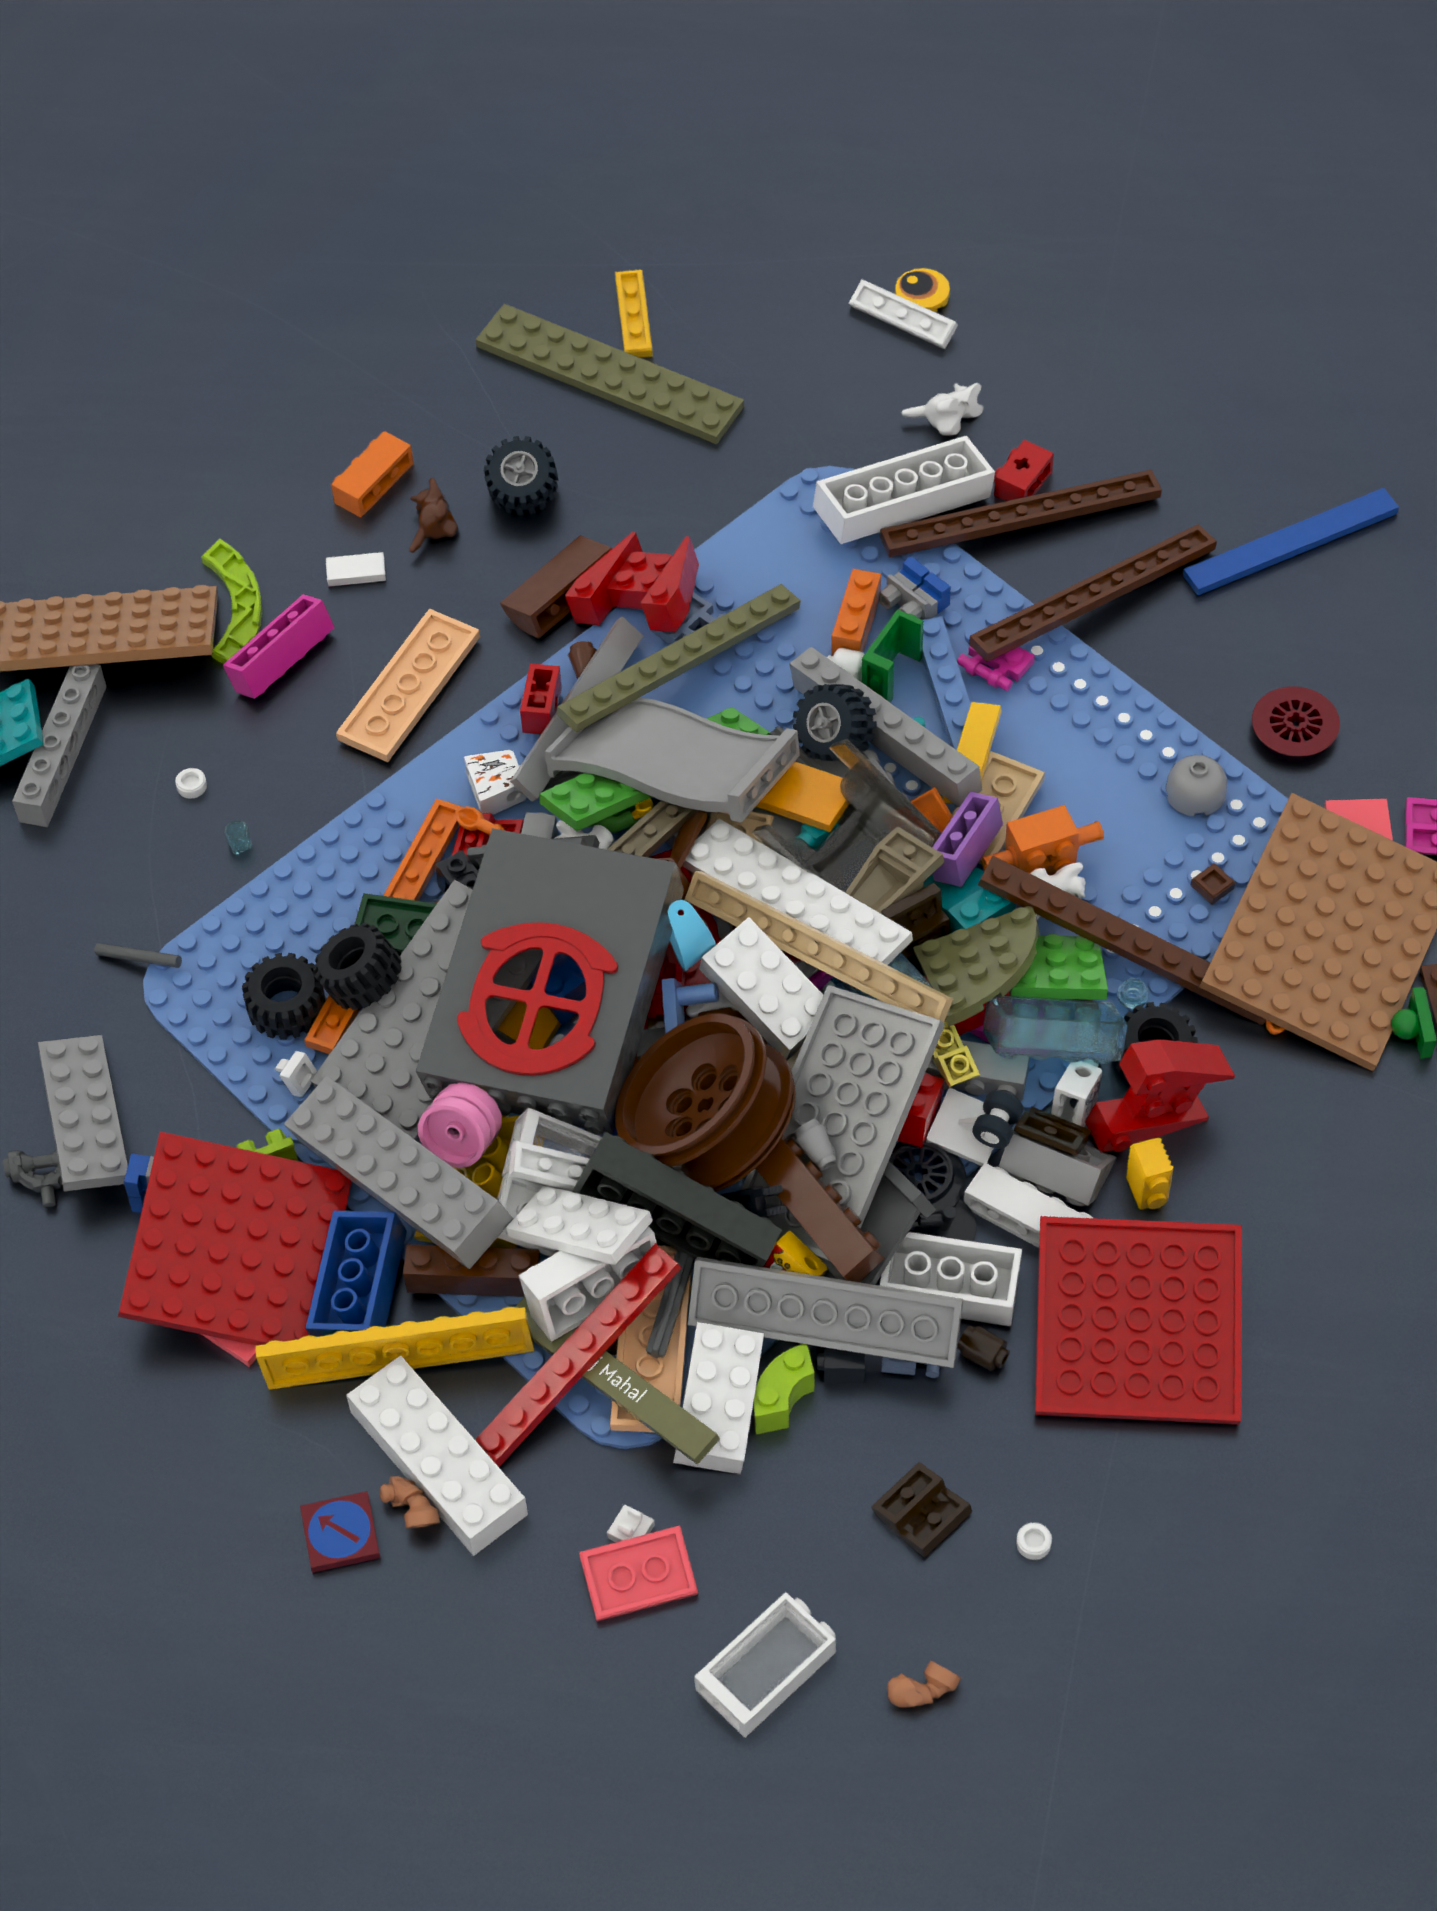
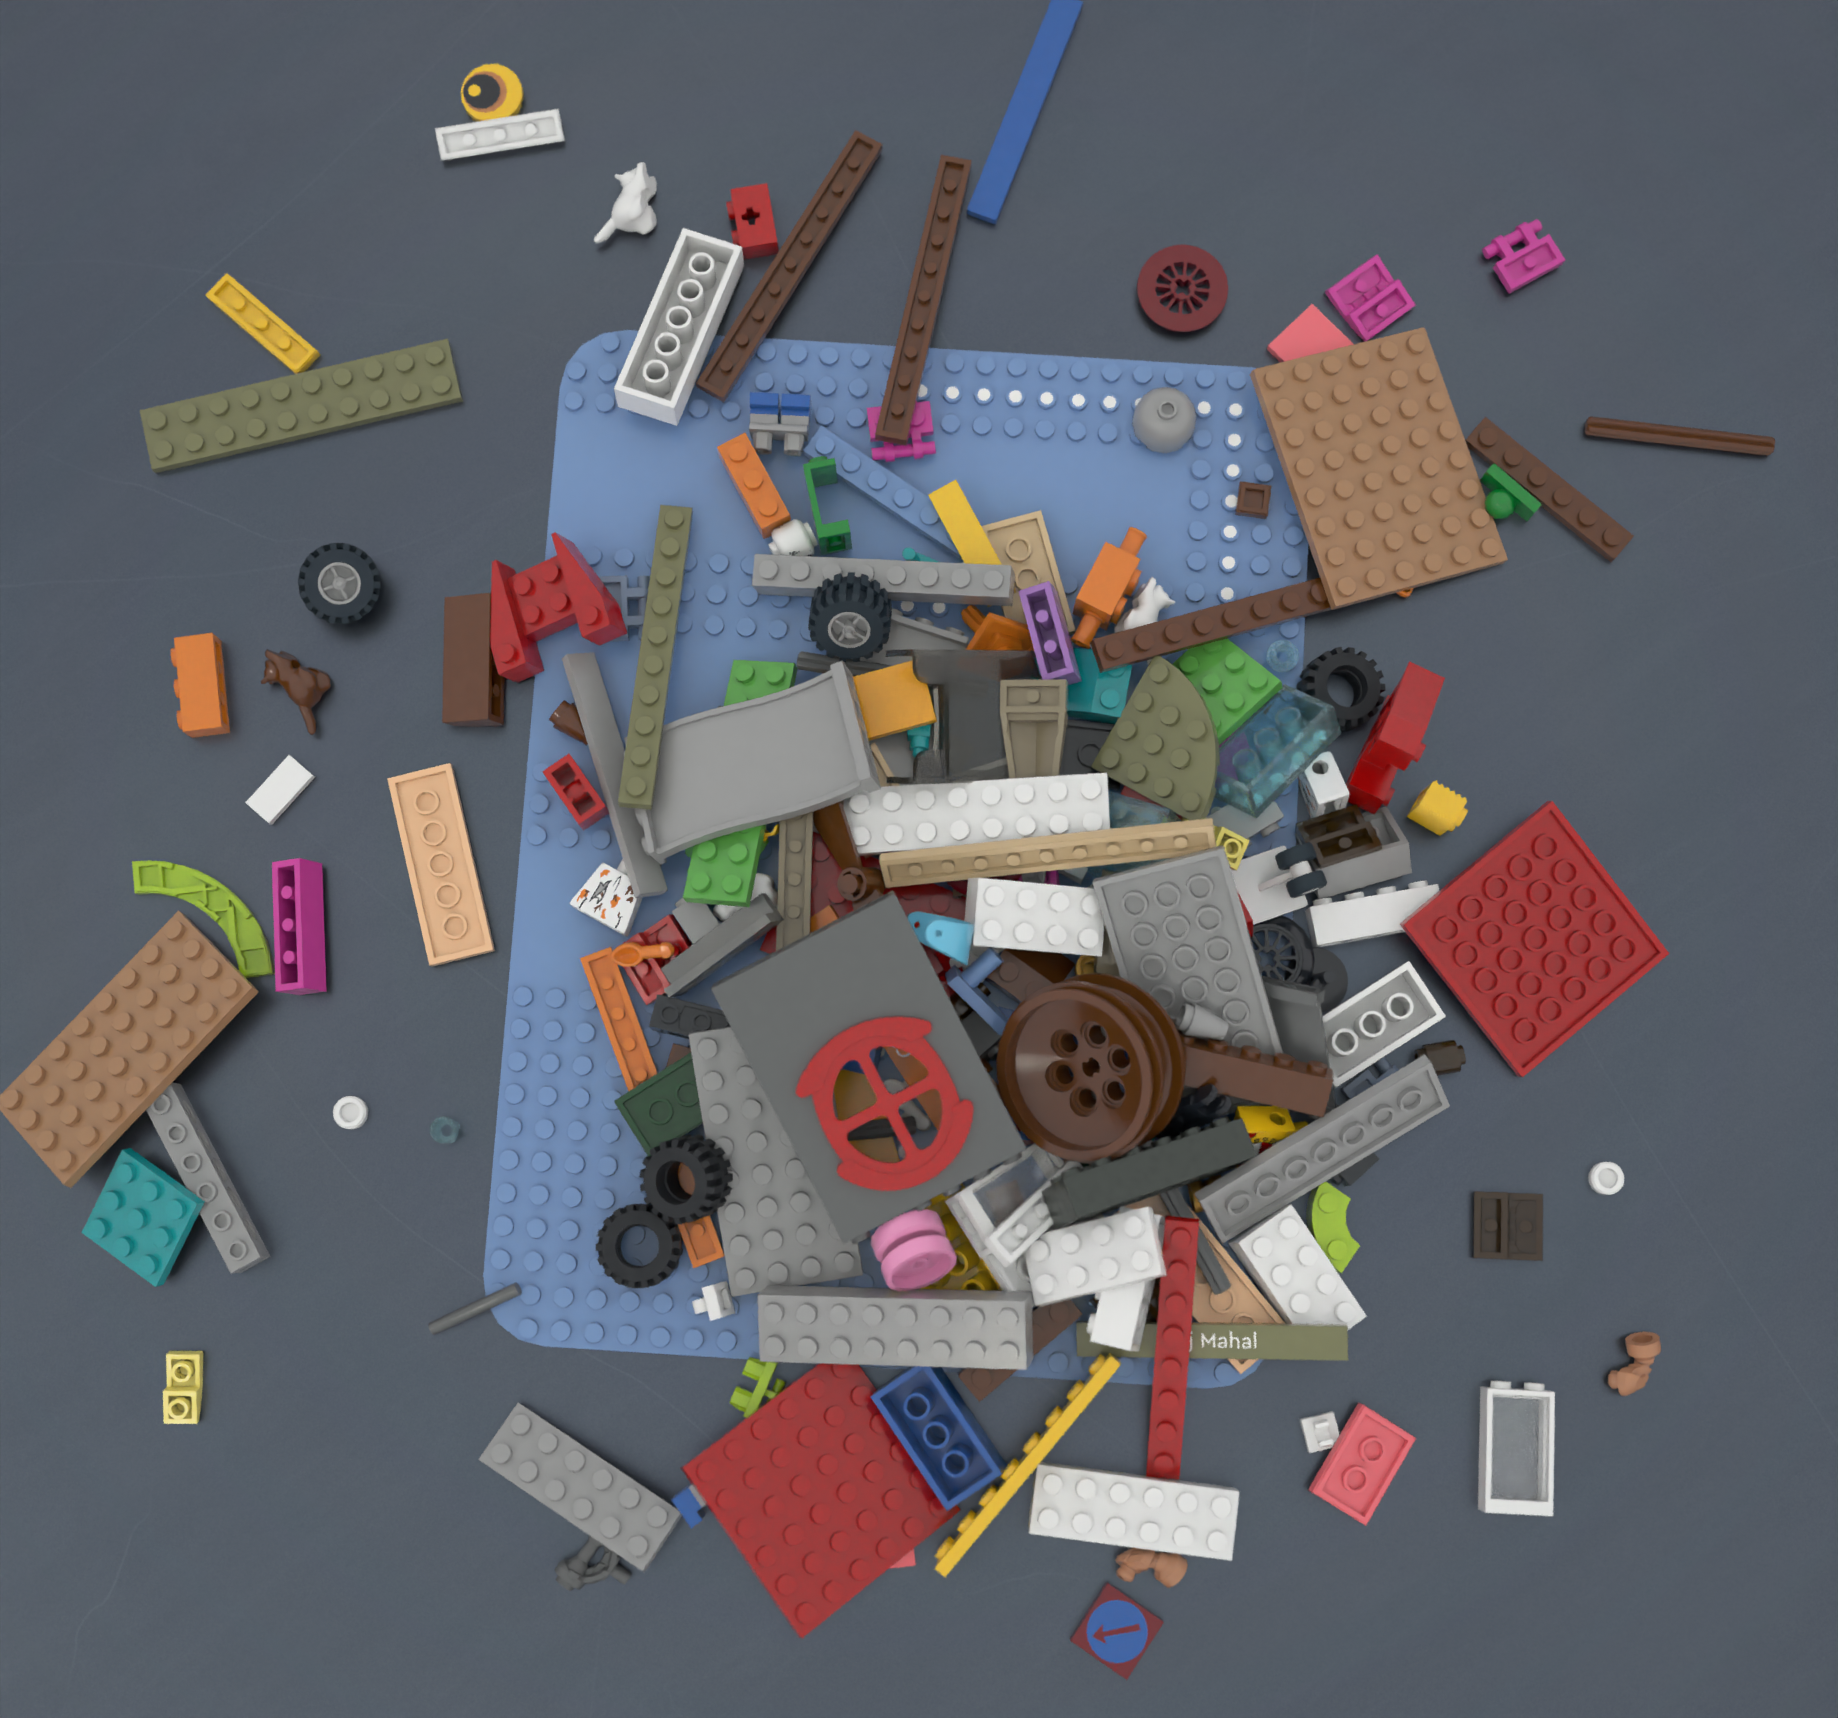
camera: 45 degrees left, 25 degrees up
dark brown slope [881,883,950,967] -> none

